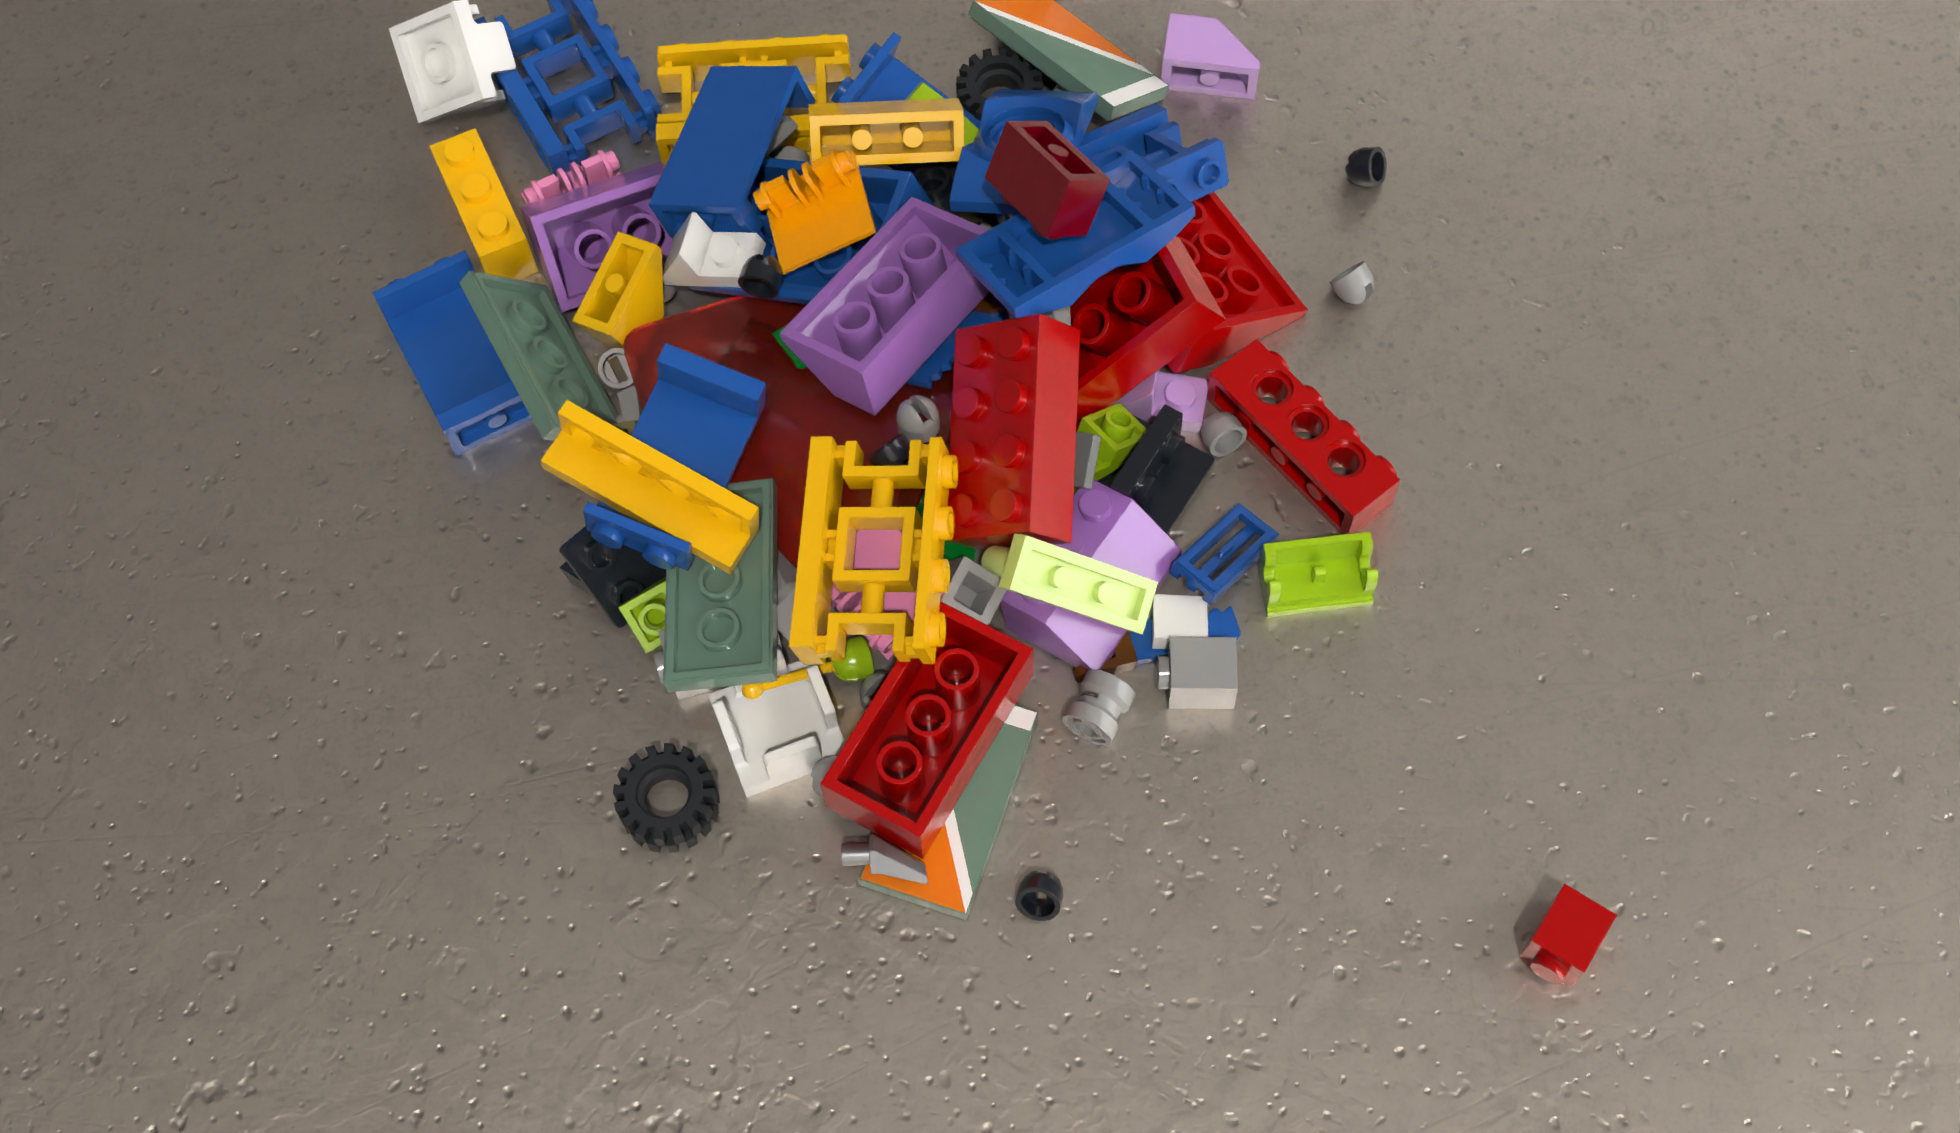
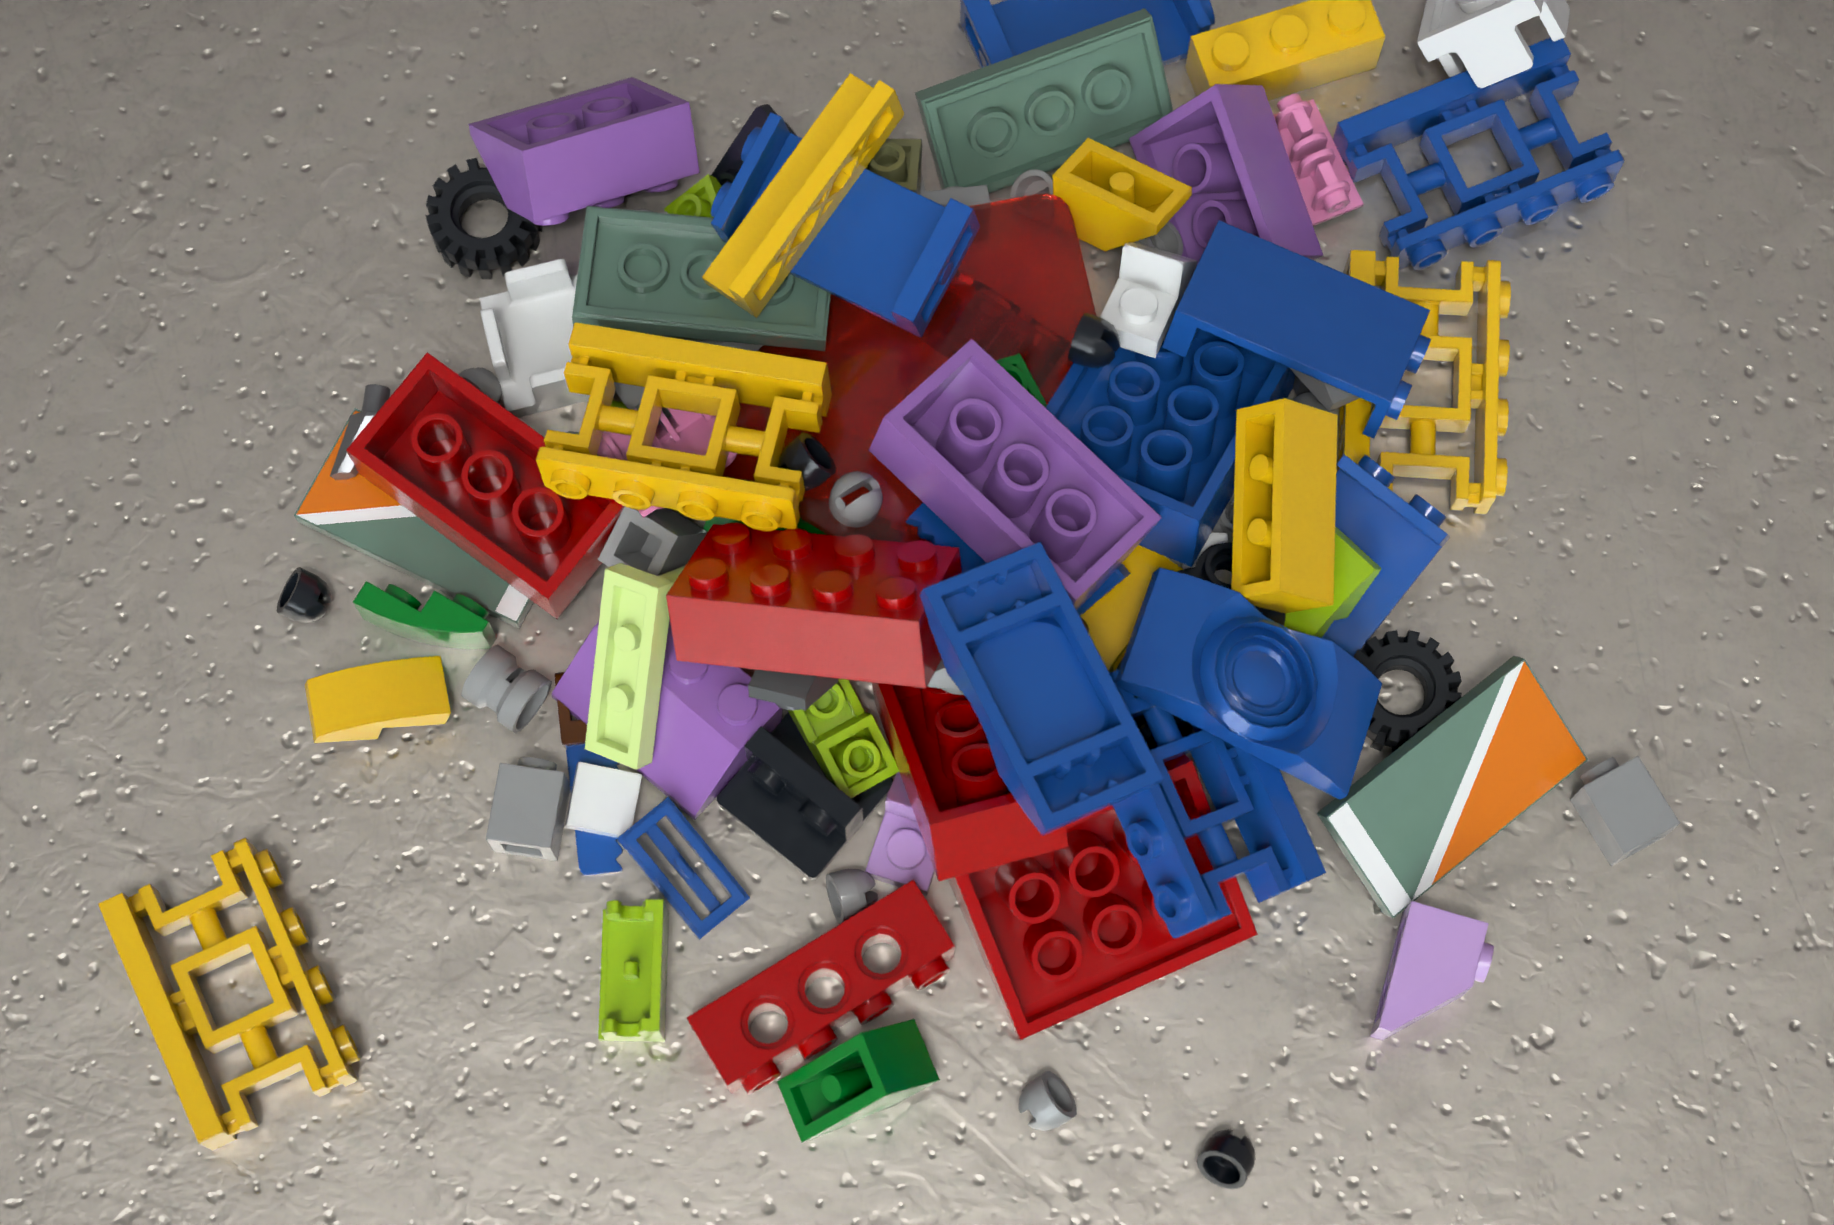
camera: 95 degrees right, 10 degrees up
light orange hinge [753,149,877,274] -> none
dark red brick [984,121,1111,240] -> none
red brick [1520,884,1617,987] -> none
none -> yellow fence [98,837,361,1151]
none -> yellow slope [305,656,451,743]
none -> green slope [353,581,497,649]
none -> medium lavender slope [469,77,700,226]
none -> green slope [777,1019,940,1143]

